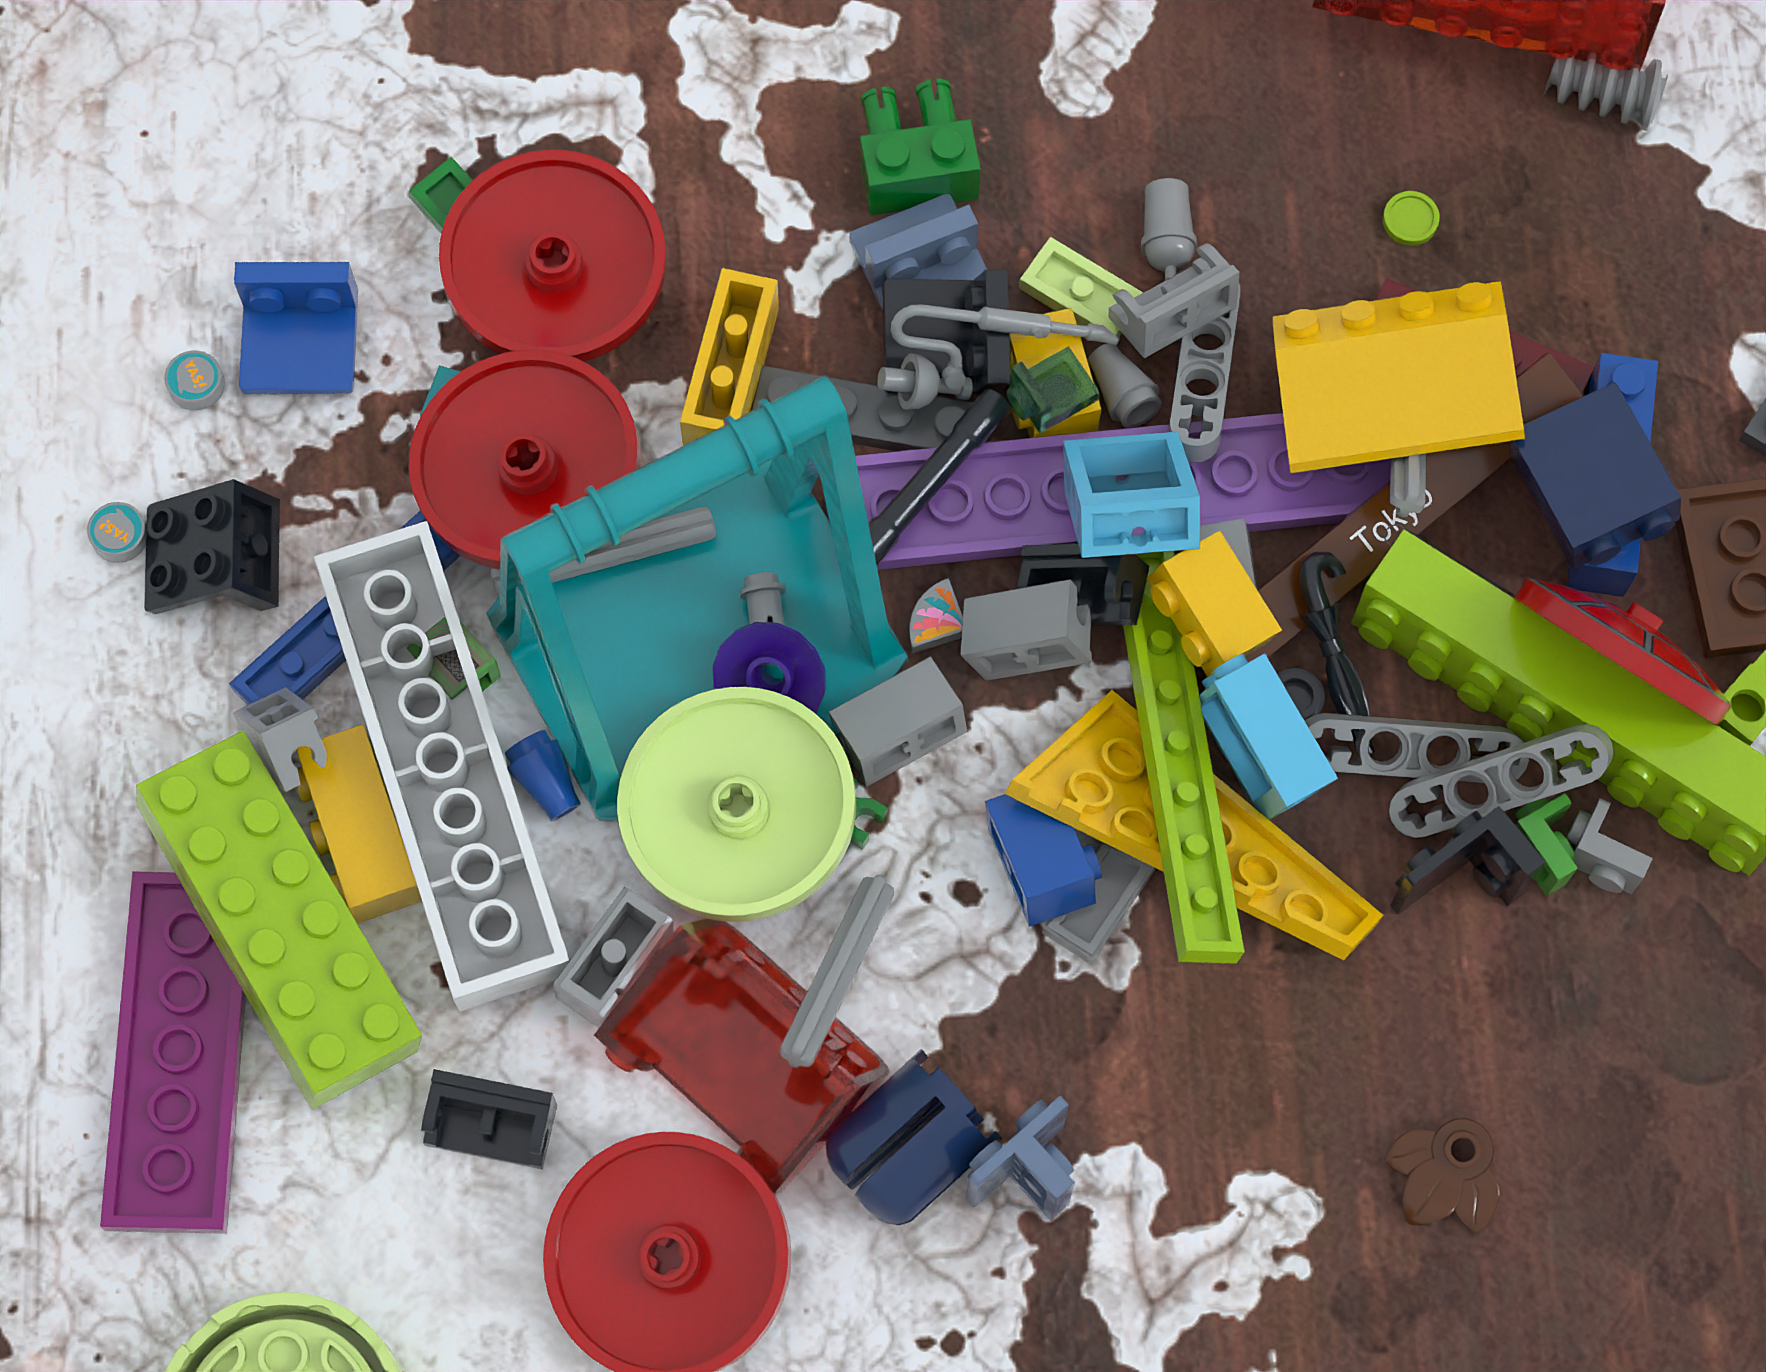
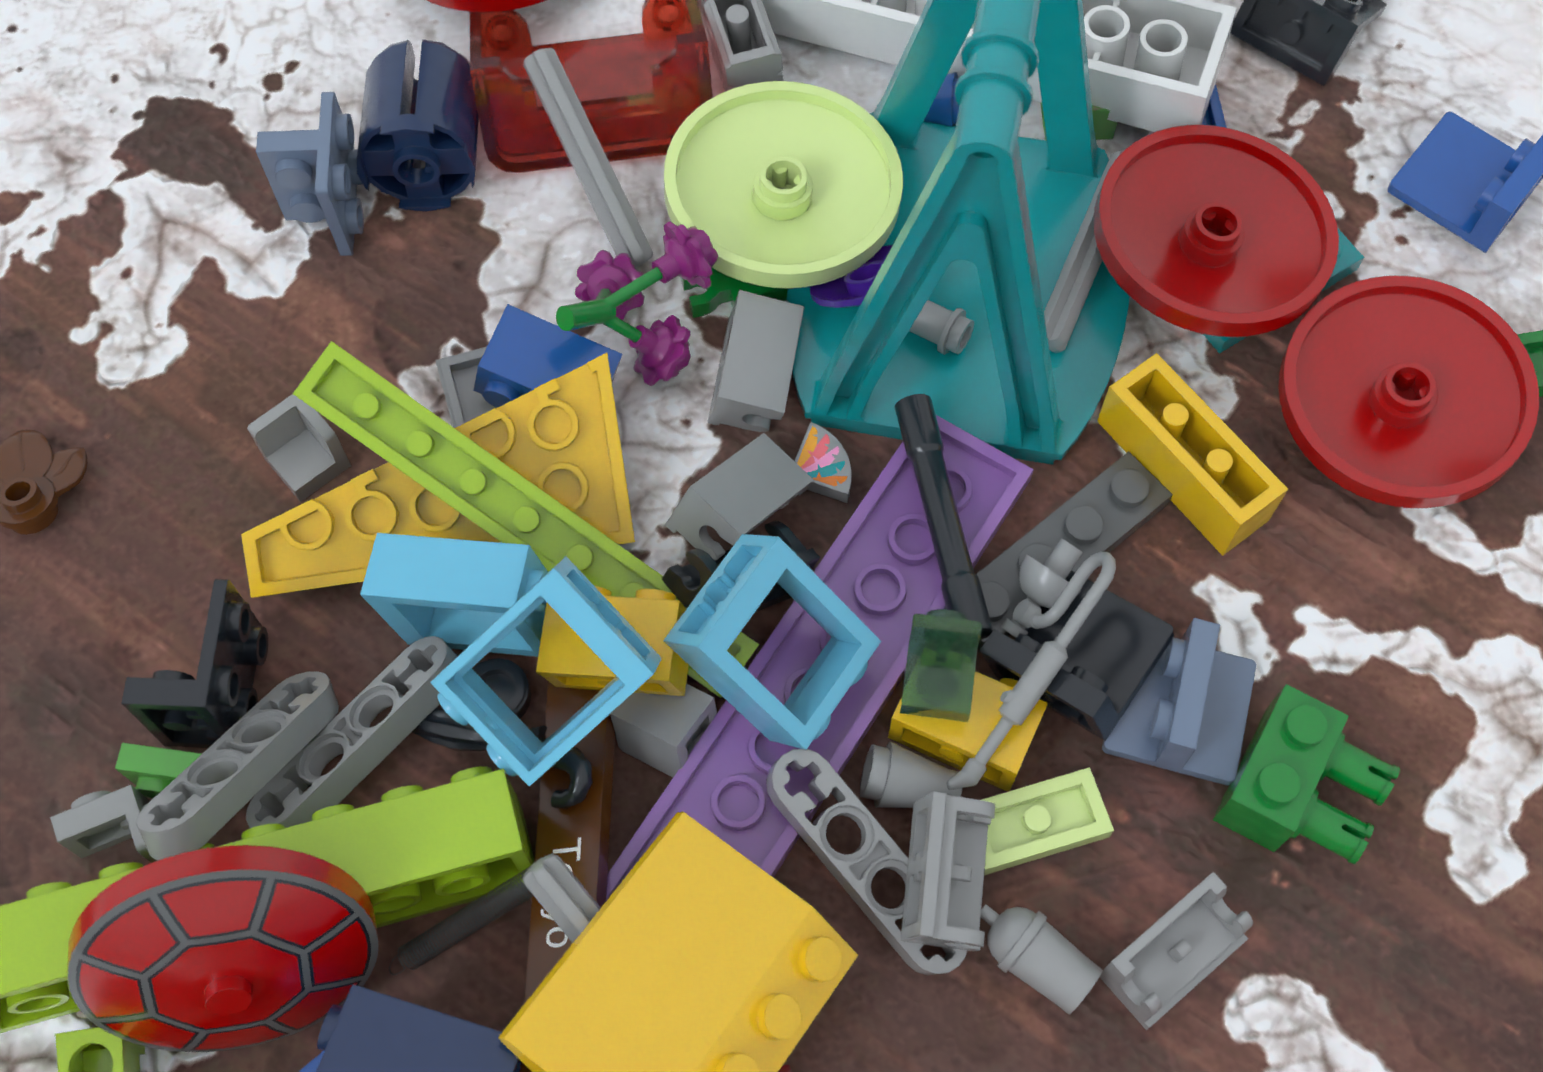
camera: 130 degrees right, 5 degrees down
light grey tile [165,350,225,410] -> none
none -> light grey panel [247,394,351,502]
none -> medium azure window [430,556,662,786]
none -> magenta plant [556,221,718,386]
none -> light grey hinge [1100,872,1253,1030]

